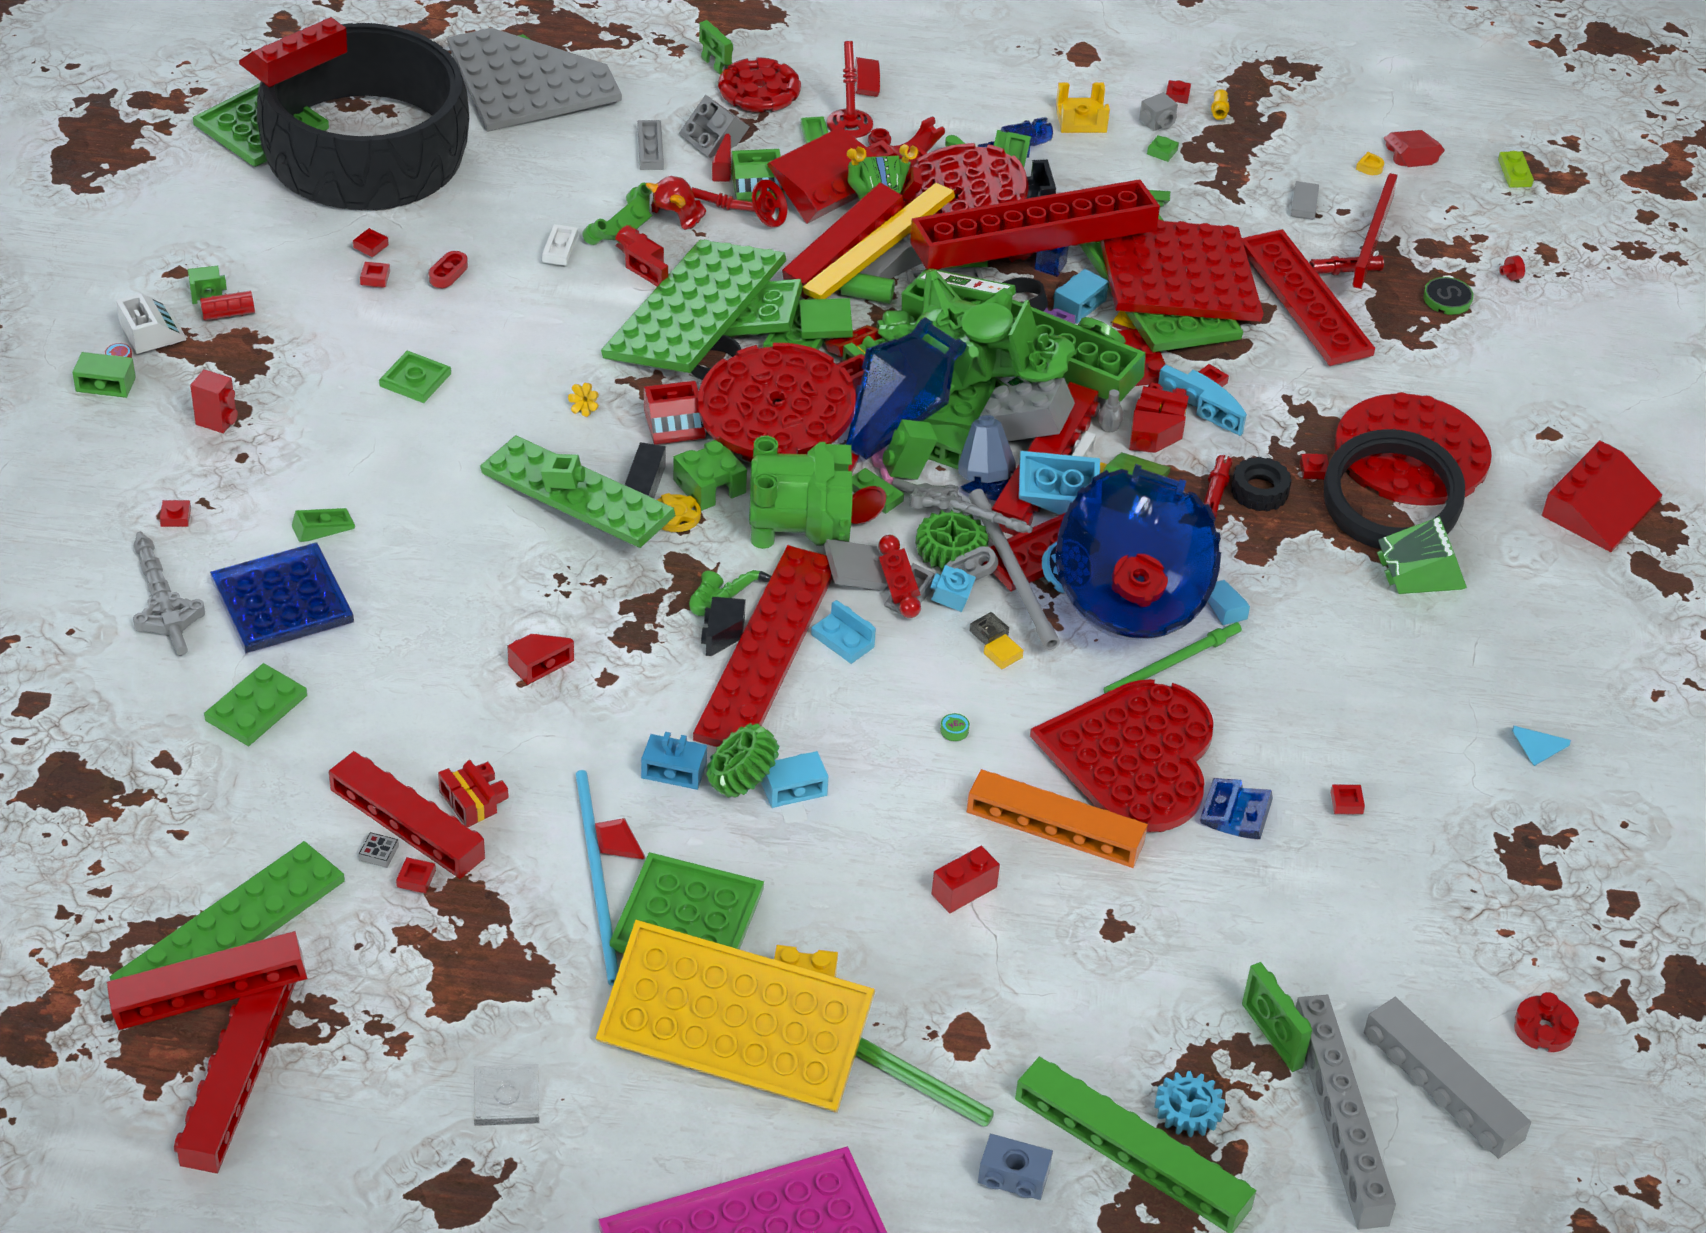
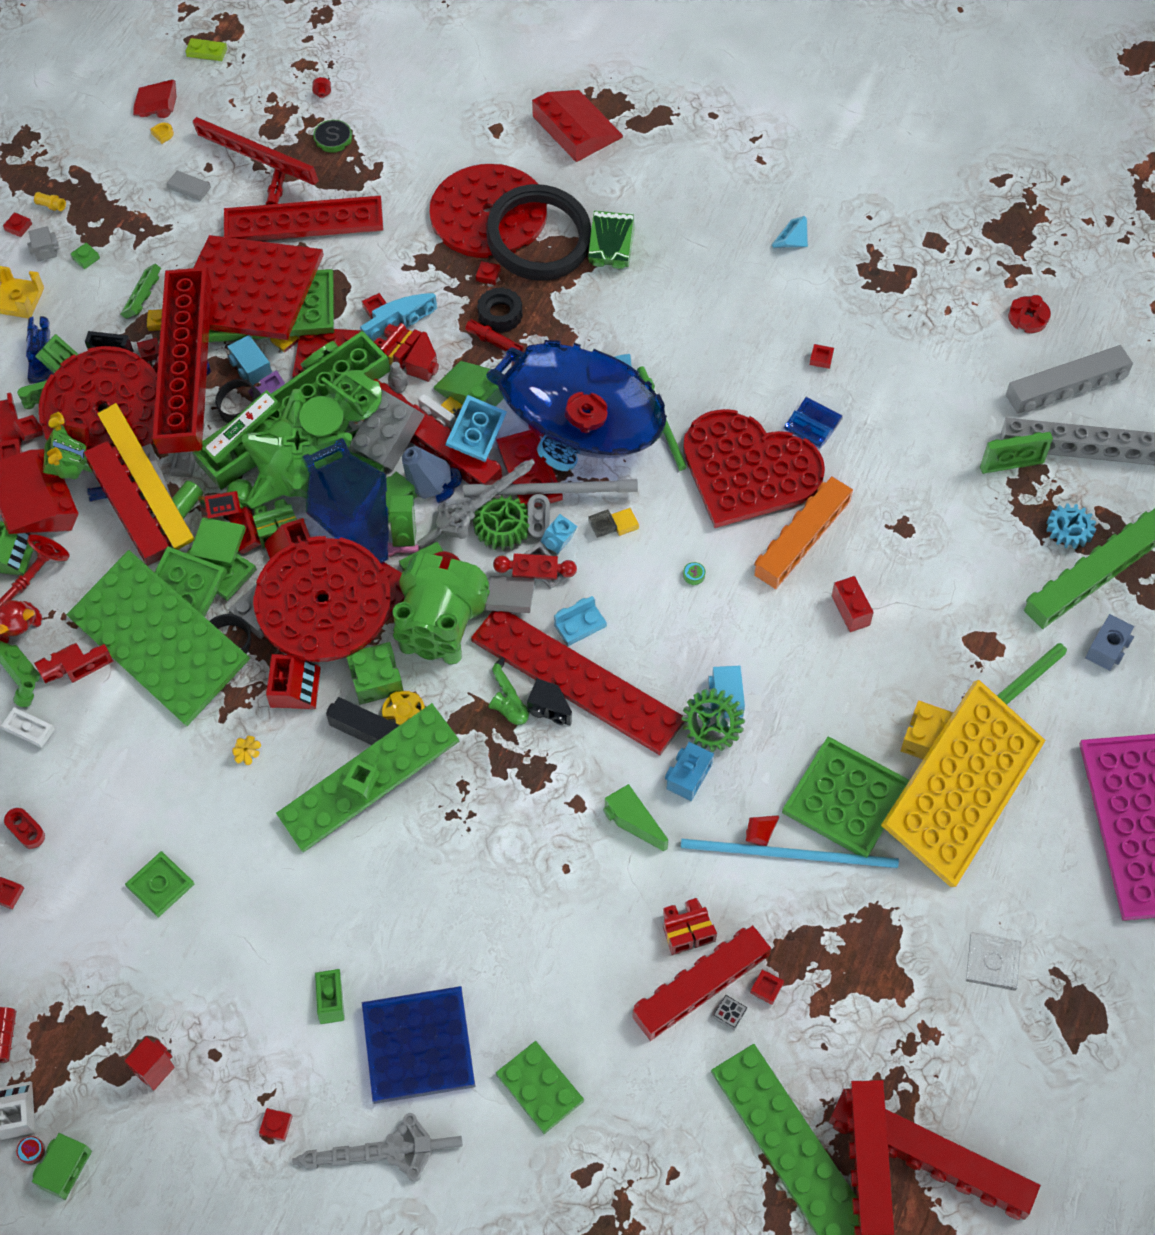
camera: 70 degrees left, 15 degrees up
red slope [507,634,574,685] -> none
none -> slope [198,491,241,518]
none -> bright green slope [603,784,668,851]

